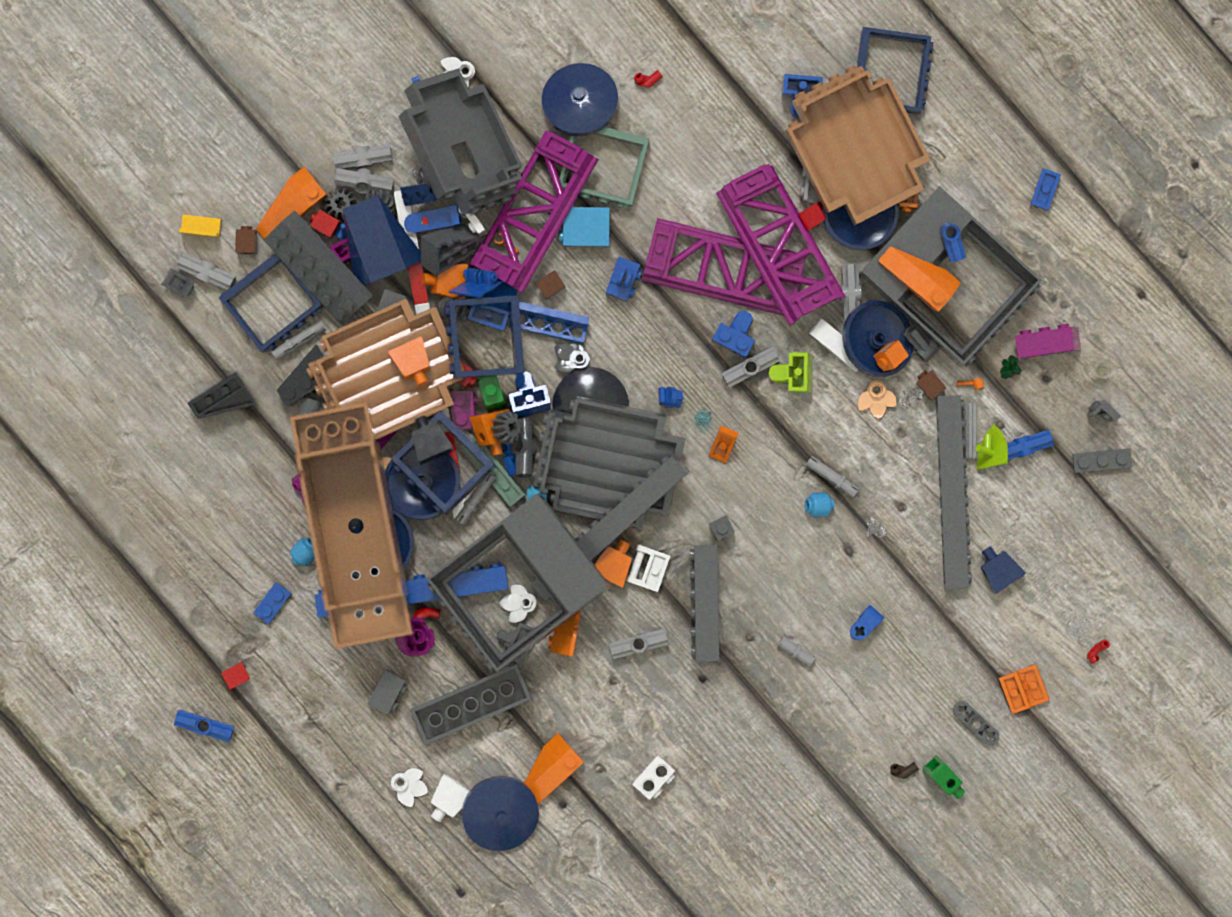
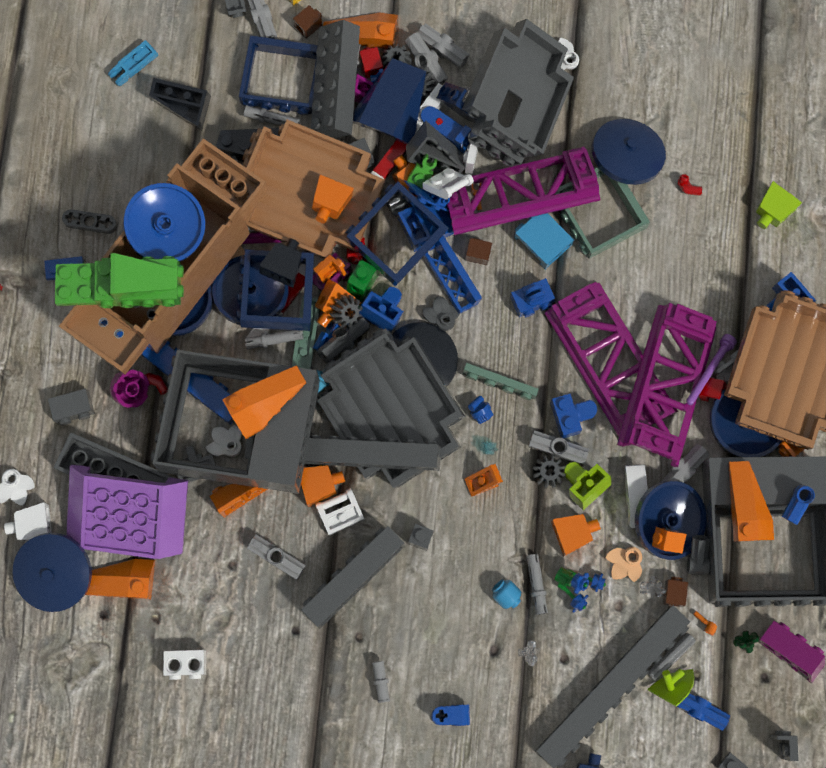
camera: 45 degrees right, 10 degrees down
none -> bright green wedge [55,253,184,308]
none -> dark grey beam [62,209,117,234]
none -> medium lavender slope [67,465,188,559]
none -> dark azure hinge [108,40,159,86]
none -> blue dish [123,183,205,262]
none -> orange wedge [222,365,306,439]
none -> orange bracket [313,255,347,283]
none -> bright green plate [407,154,437,189]
none -> white plate [423,168,474,199]
none -> sand green plate [463,363,539,400]
none -> dark grey gear [533,455,566,488]
none -> orange torso [551,514,601,557]
none -> blue plant [554,567,606,613]
none -> medium lavender piece [686,334,737,405]
none -> lime torso [756,181,802,229]

